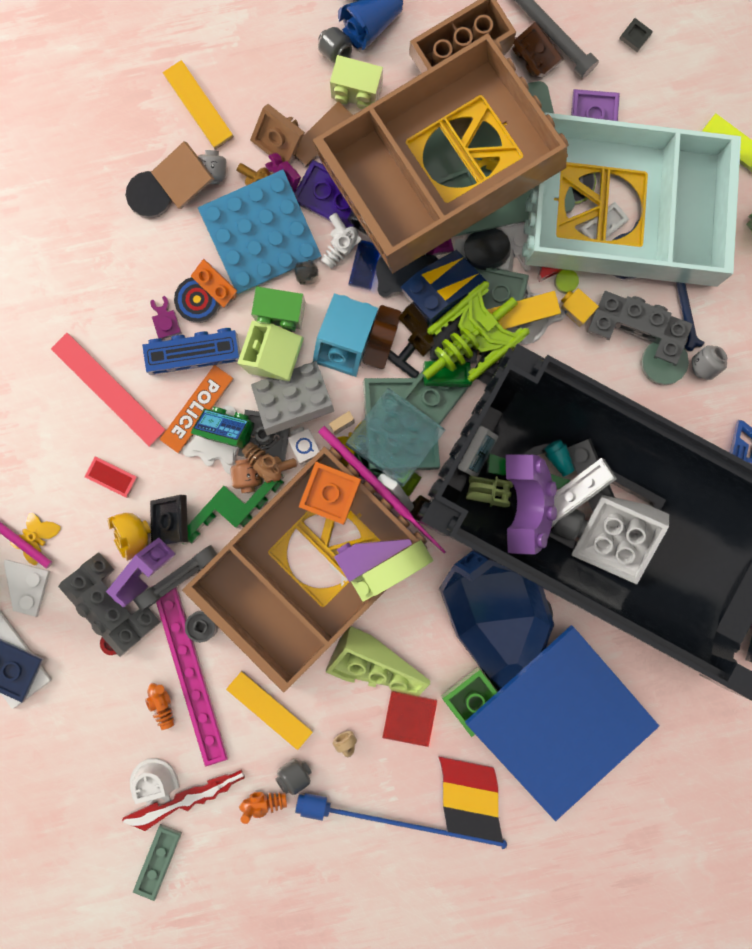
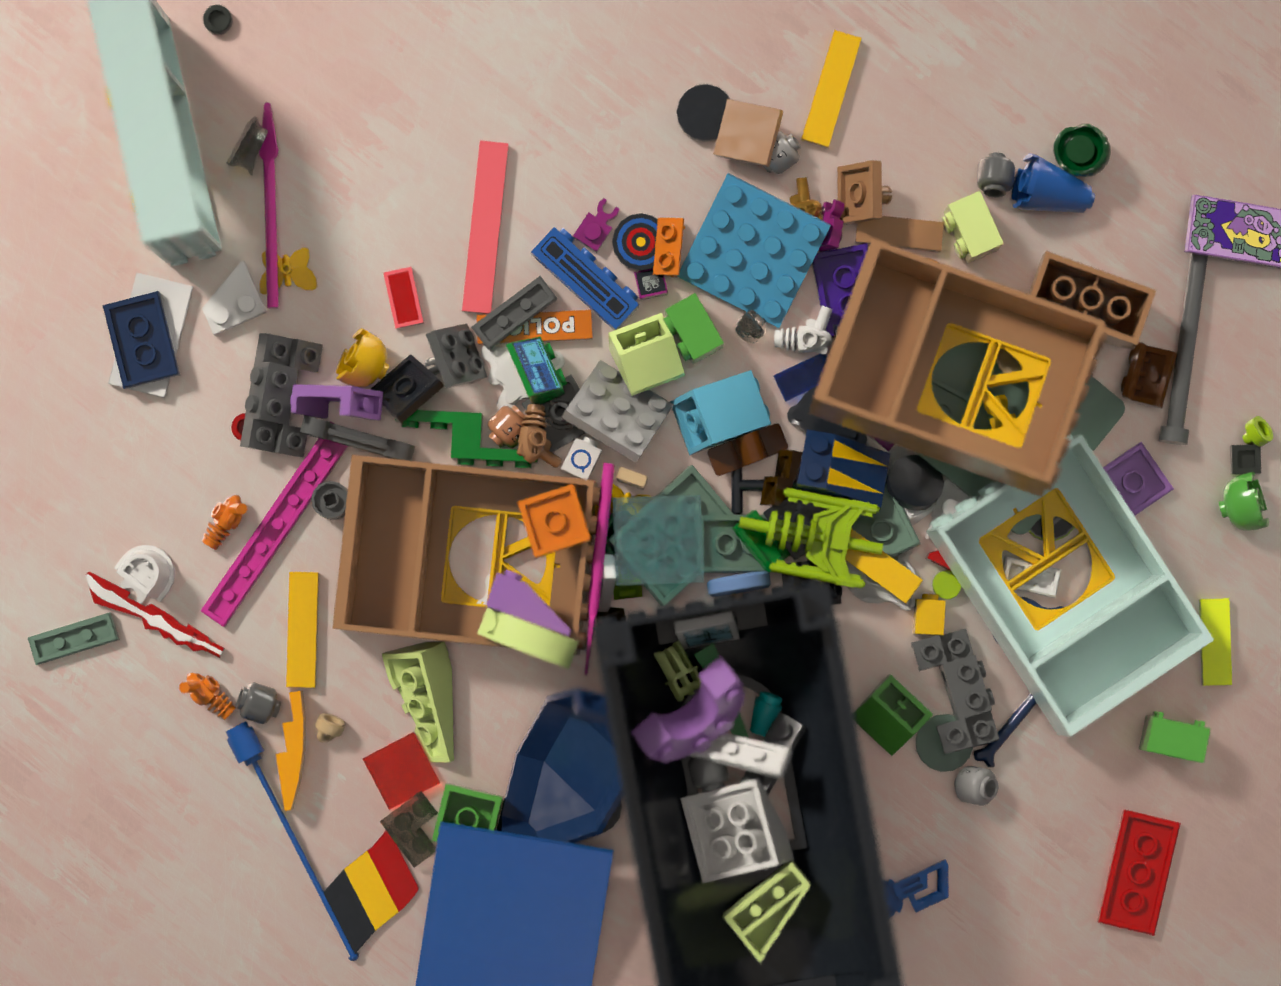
camera: 55 degrees right, 0 degrees up
none -> light orange slope [276,690,306,811]
none -> clear smoke plate [380,791,438,868]
none -> dark grey plate [425,324,487,388]
none -> dark grey tile [471,276,558,351]
none -> slope [634,268,668,300]
none -> medium blue wheel [707,571,771,597]
none -> yellowish green wedge [724,860,811,963]
none -> bright green slope [854,674,933,756]
none -> bright green cylinder [1219,472,1269,531]
none -> lime tile [1242,416,1273,447]

